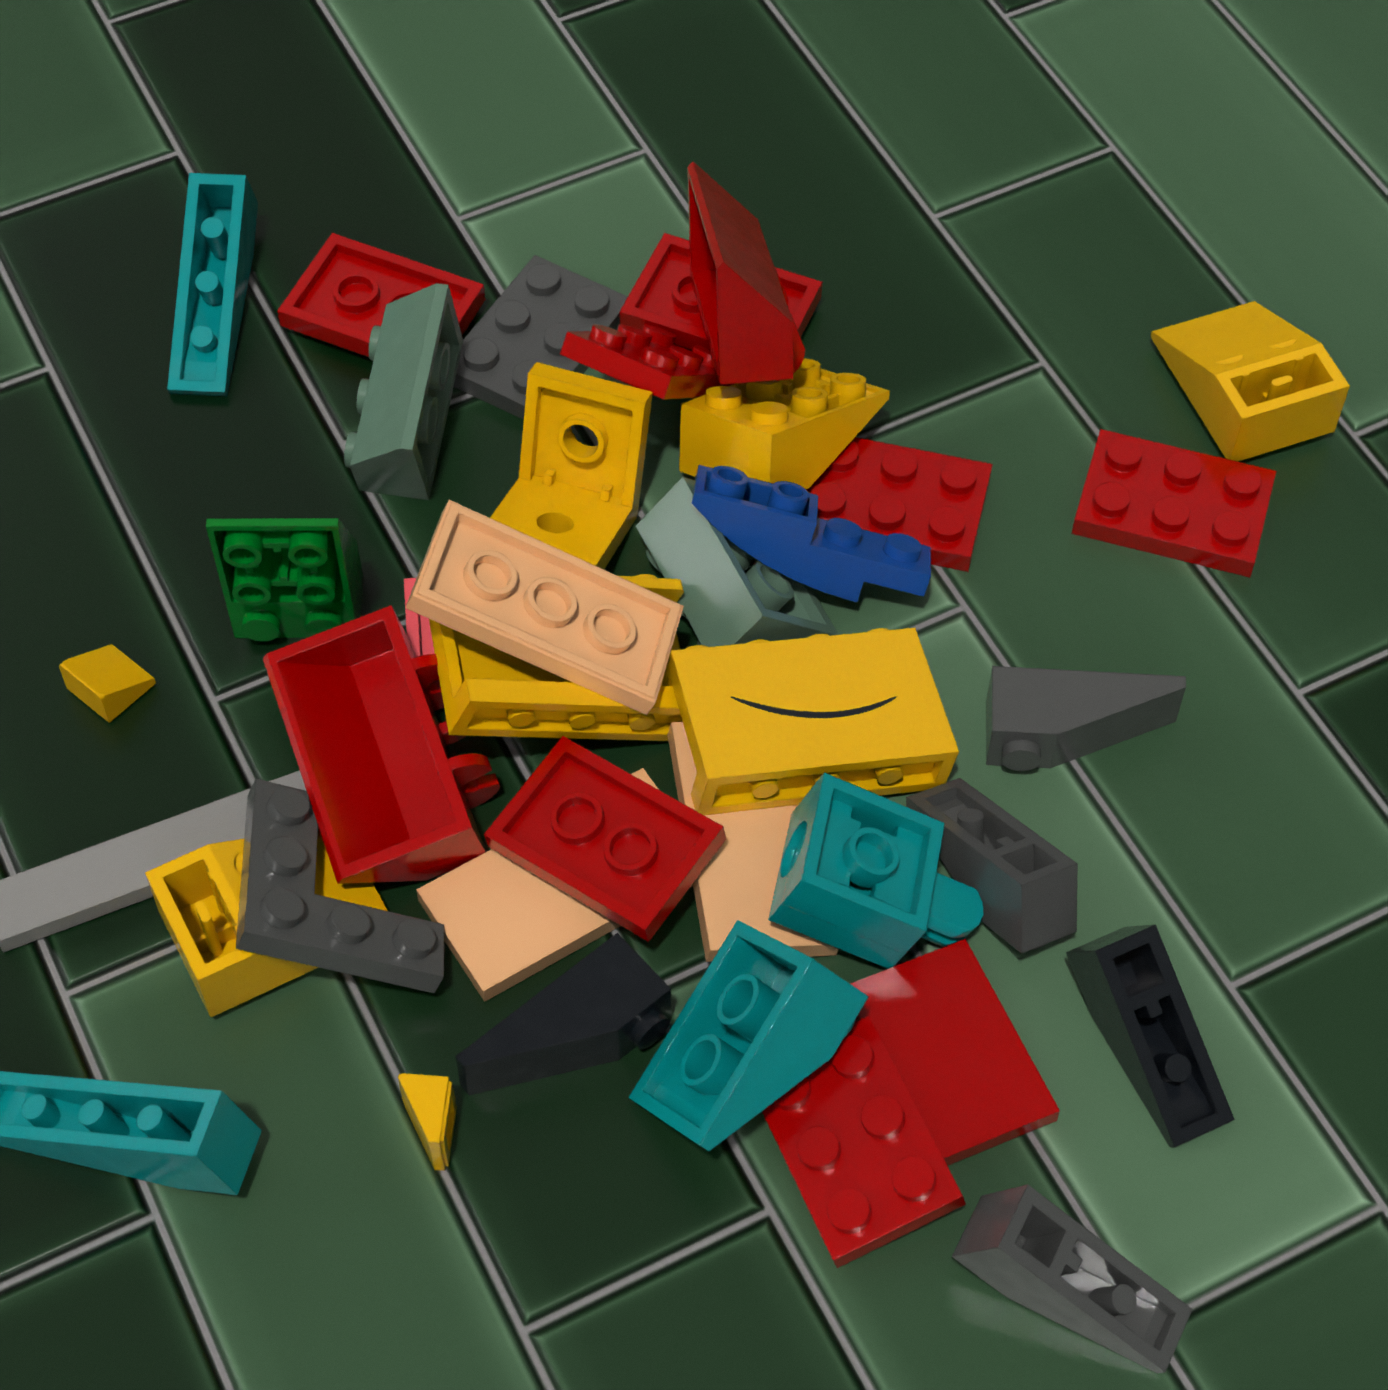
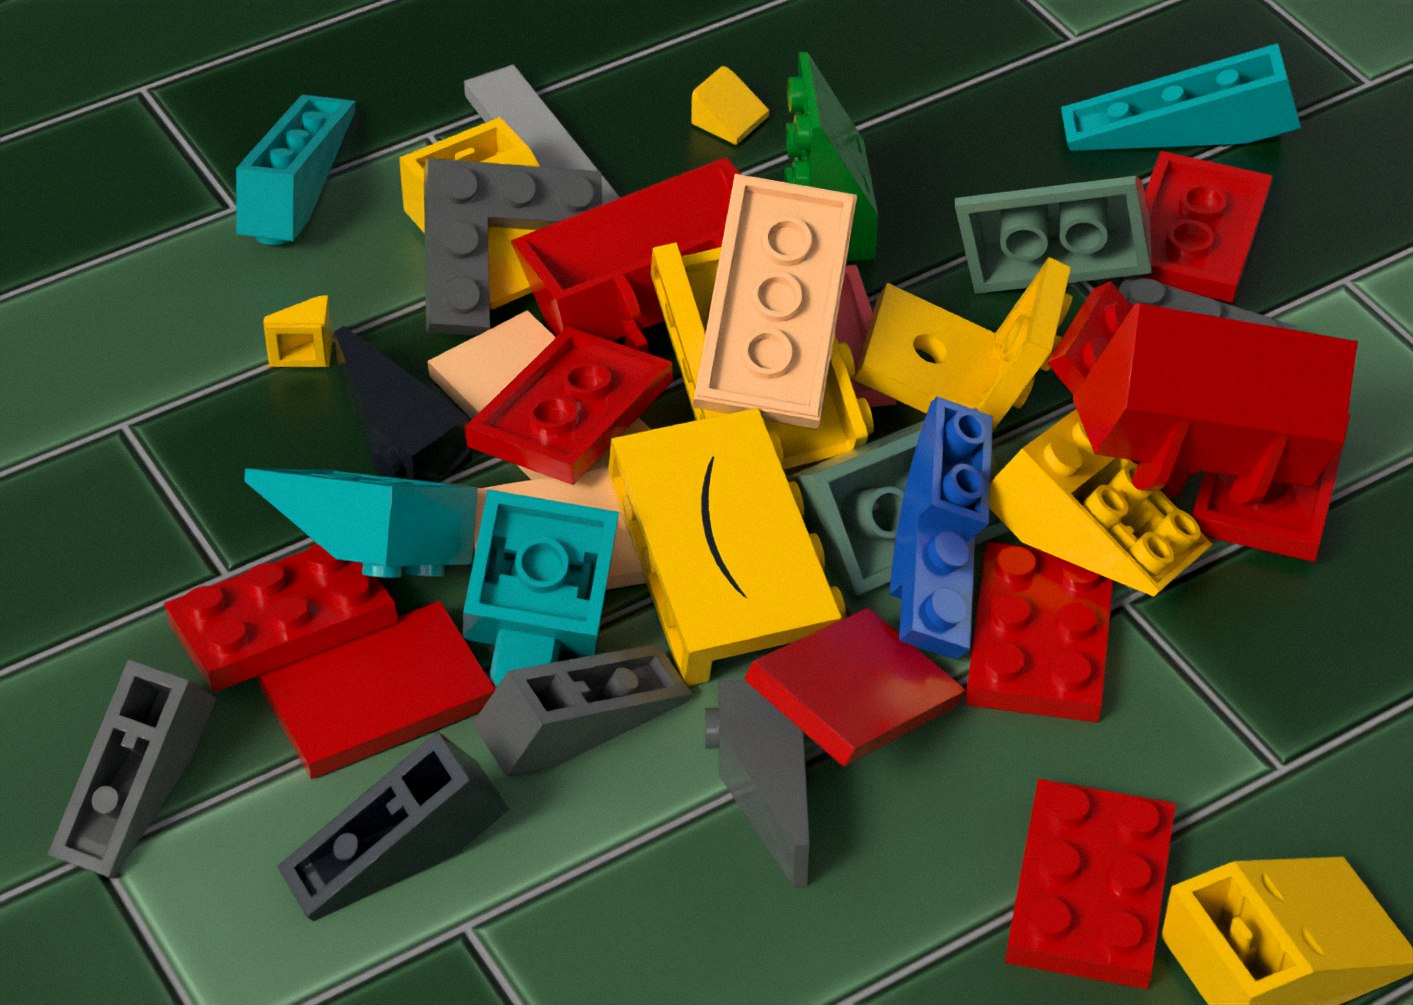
camera: 85 degrees right, 10 degrees down
none -> red tile [744,608,966,766]

